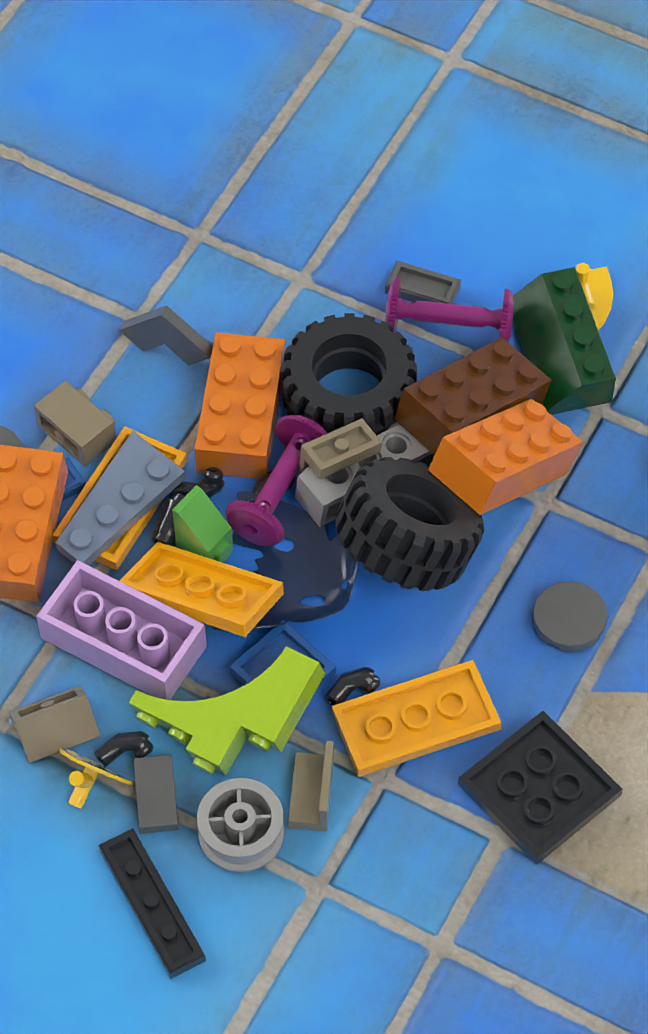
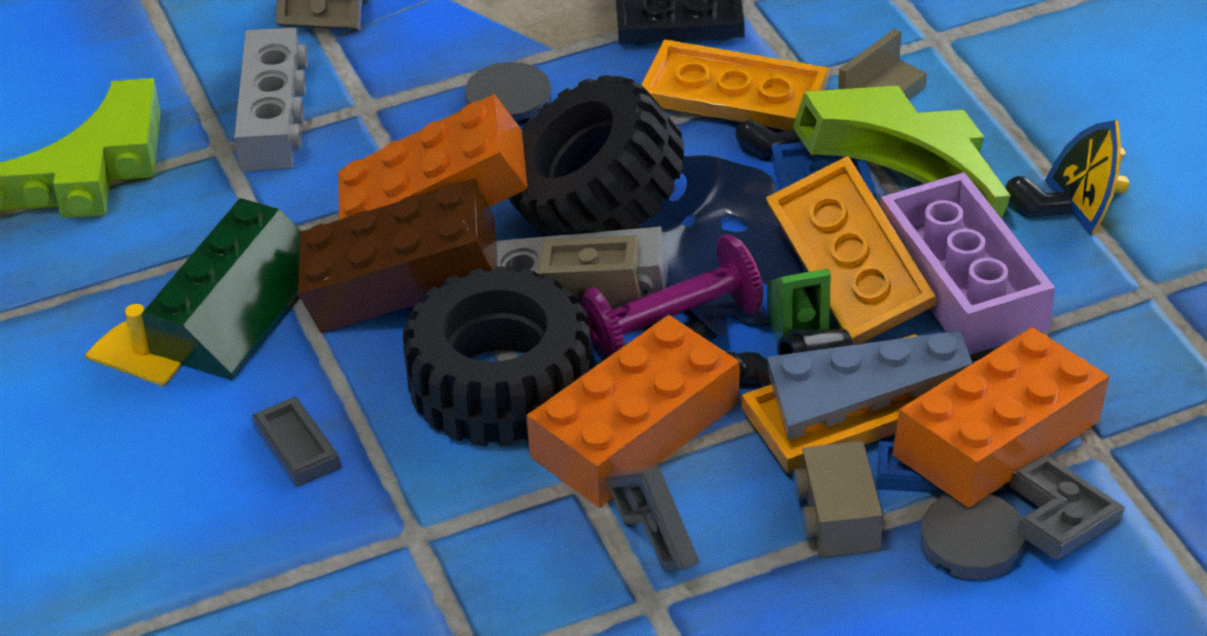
camera: 140 degrees left, 15 degrees down
dark tan panel [9,686,100,763] -> none
black tile [98,828,206,979] -> none
dark grey tile [134,755,179,834] -> none
light grey wheel [197,778,284,872] -> none
magenta hose [385,278,514,342] -> none

